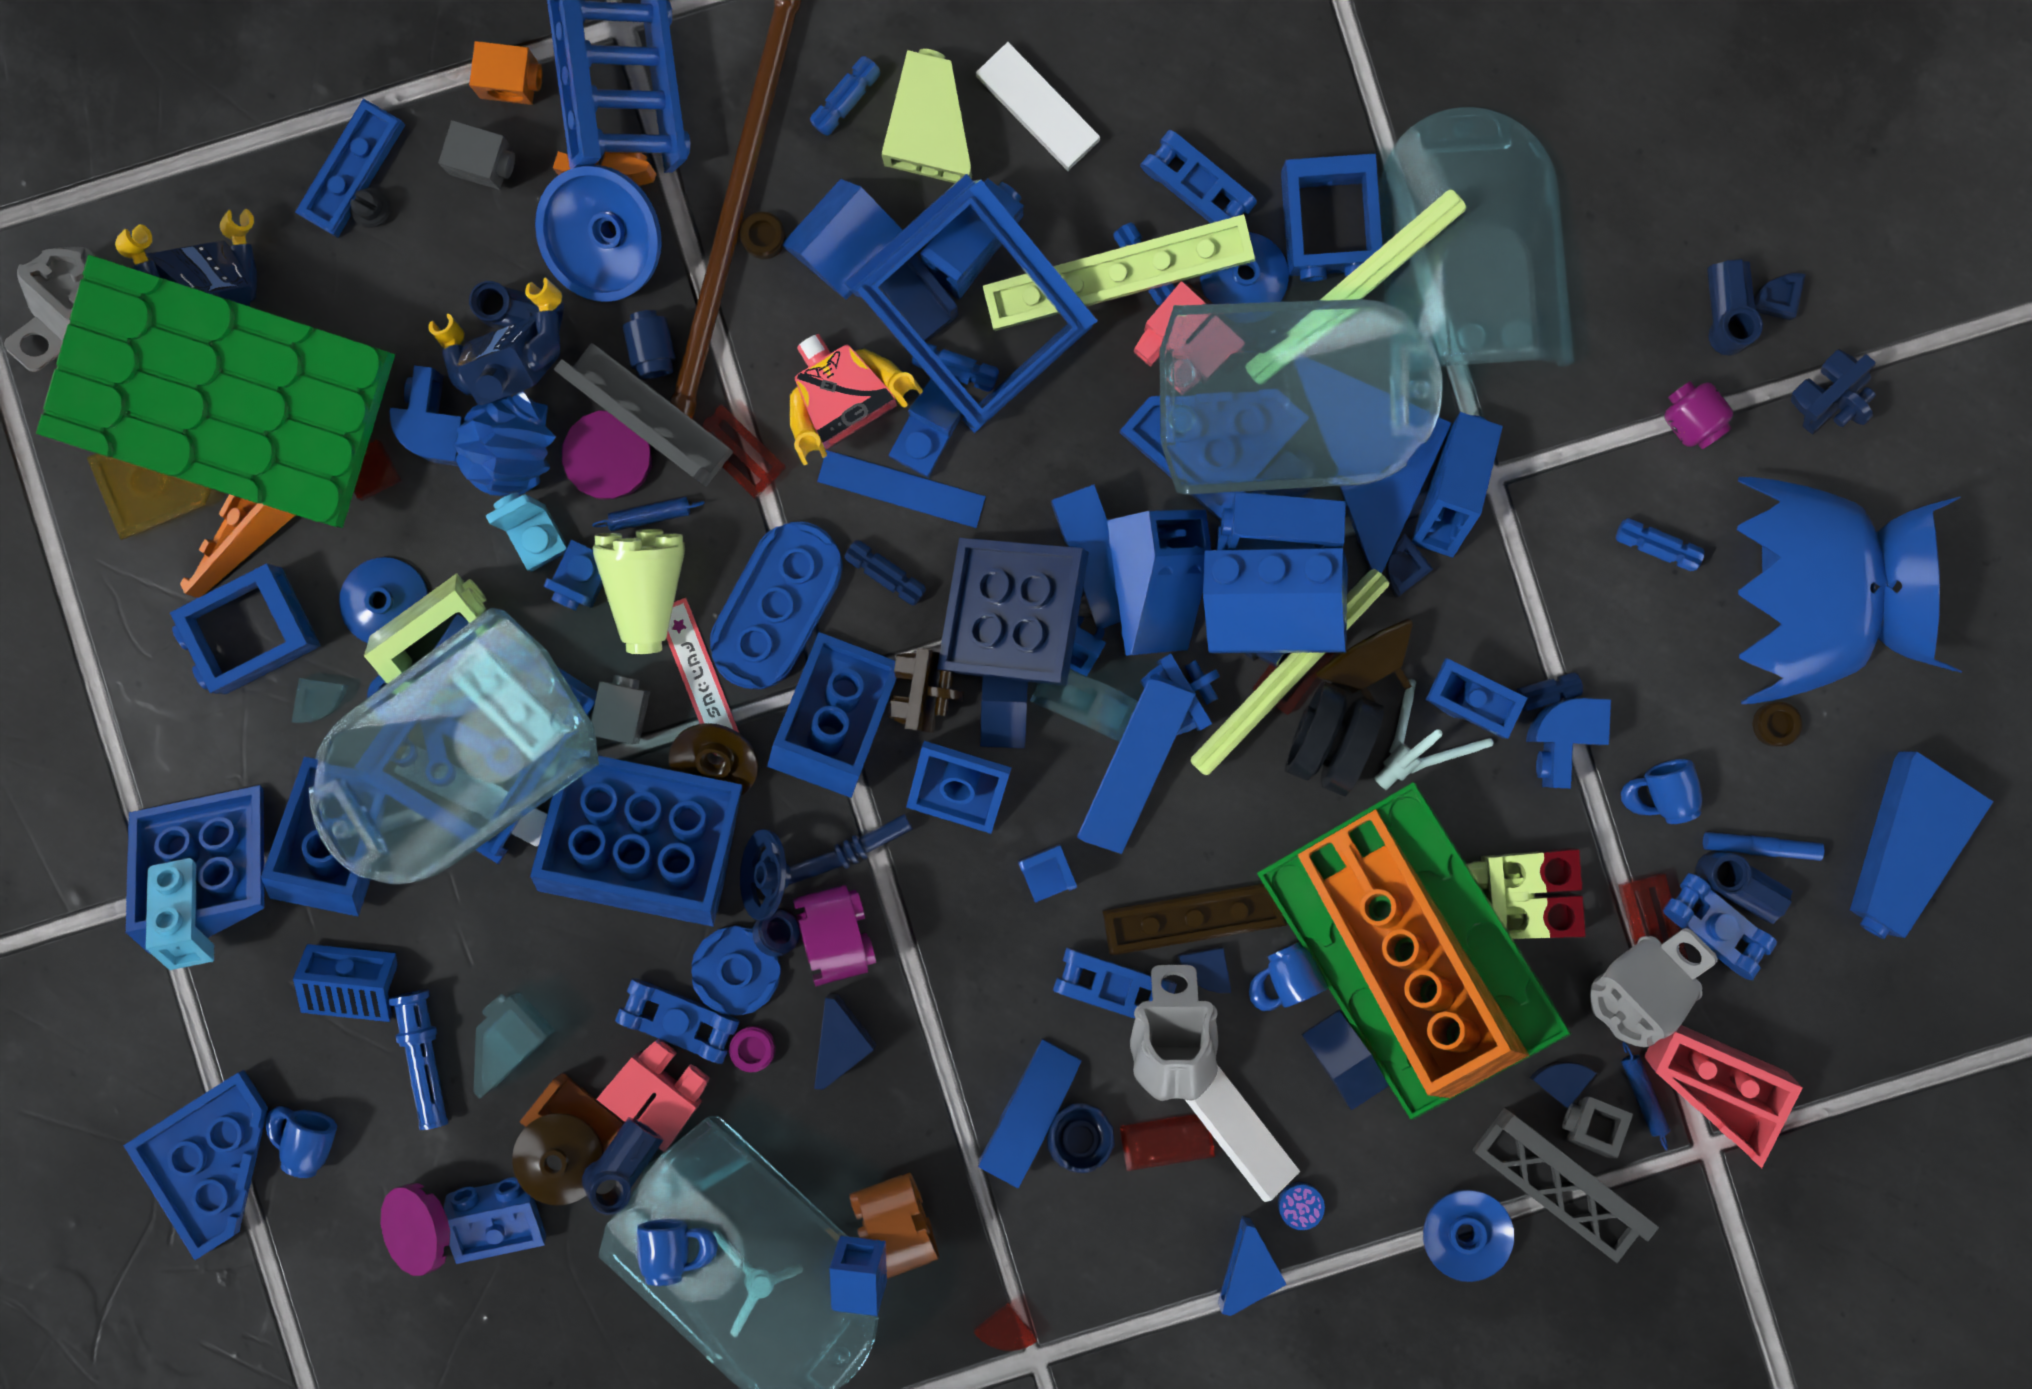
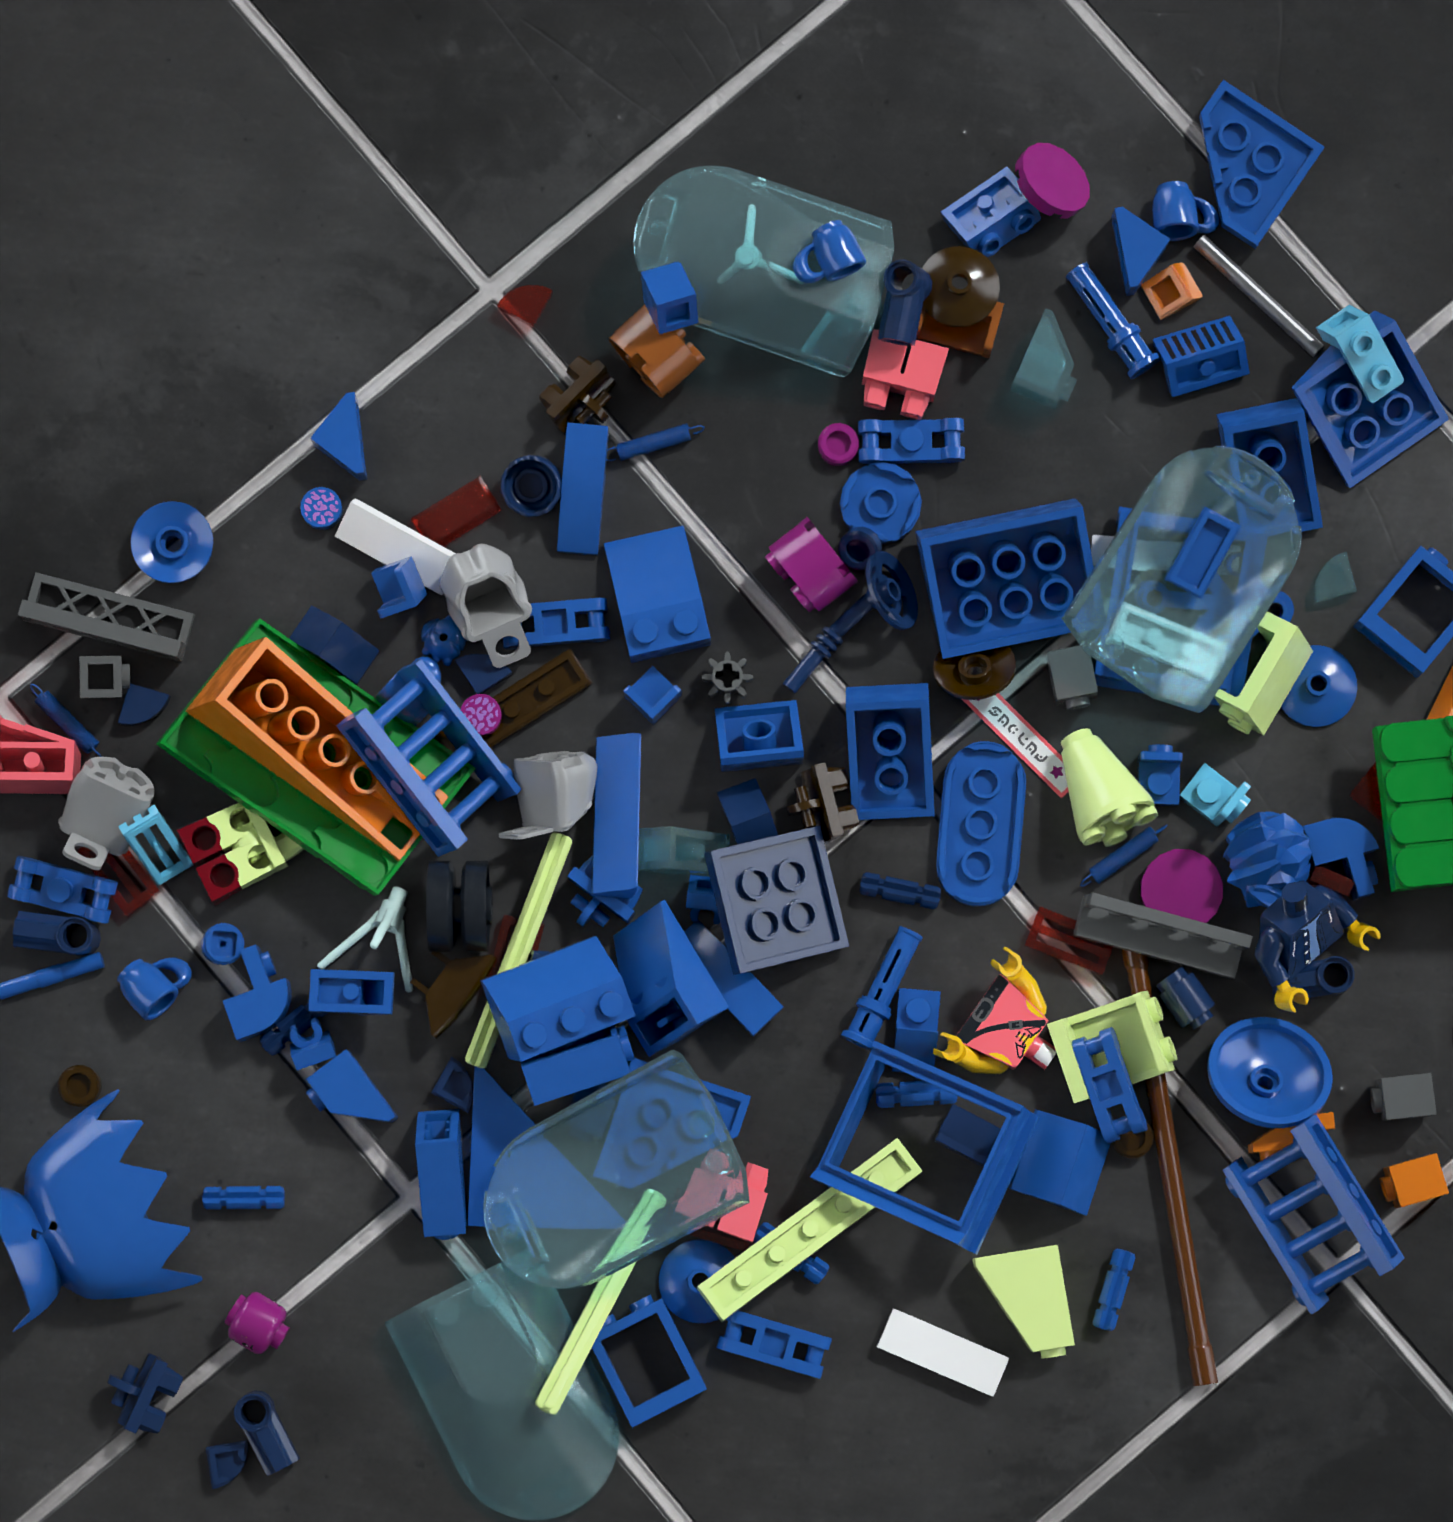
camera: 155 degrees right, 5 degrees down
dark blue slope [814,993,877,1090] -> none
blue sticker [817,450,986,528] -> none
blue slope [920,178,1024,300] -> none
none -> medium azure tile [118,805,194,886]
none -> blue tile [201,923,244,965]
none -> blue tile [290,1017,336,1071]
none -> blue slope [306,1049,398,1123]
none -> blue fence [336,659,522,857]
none -> blue panel [371,556,427,619]
none -> blue animal [421,615,468,666]
none -> magenta tile [460,694,502,737]
none -> light grey piece [499,751,597,839]
none -> dark brown hips [539,356,616,435]
none -> blue slope [604,525,711,663]
none -> blue piece [606,423,705,461]
none -> dark grey gear [702,651,753,705]
none -> blue pin [840,926,923,1051]
none -> yellowish green panel [1047,991,1177,1103]
none -> blue plate [1072,1027,1148,1143]
none -> blue slope [1111,207,1170,296]
none -> orange slope [1141,262,1203,320]
none -> blue tile [1164,506,1241,599]
none -> flat silver bar [1193,235,1324,357]
none -> clear red tile [1310,866,1354,896]

